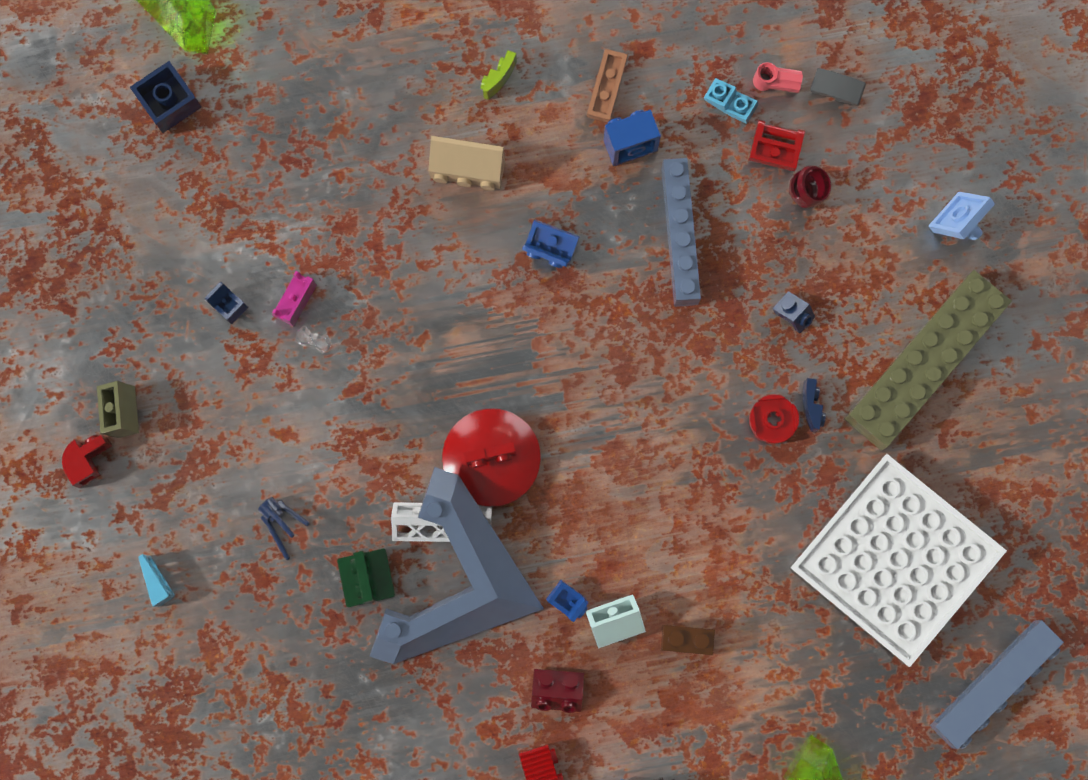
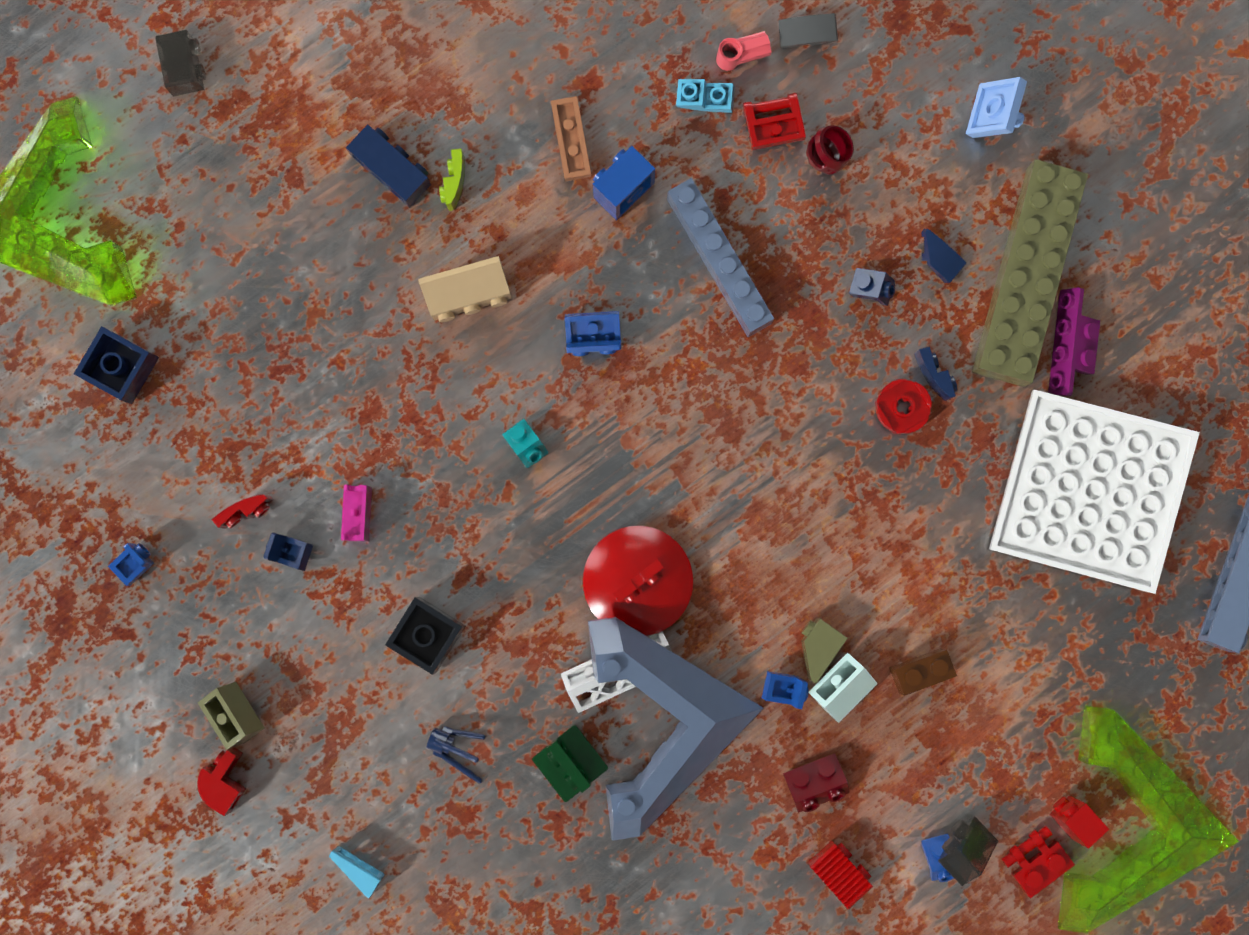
camera: 25 degrees left, 5 degrees up
clear piece [295,326,331,353] -> none
none -> blue bracket [108,543,154,586]
none -> red slope [211,494,273,529]
none -> dark blue brick [346,124,431,208]
none -> black brick [385,597,466,675]
none -> teal bracket [502,419,548,468]
none -> olive slope [801,618,848,684]
none -> dark blue slope [922,229,967,283]
none -> magenta bracket [1048,287,1100,397]

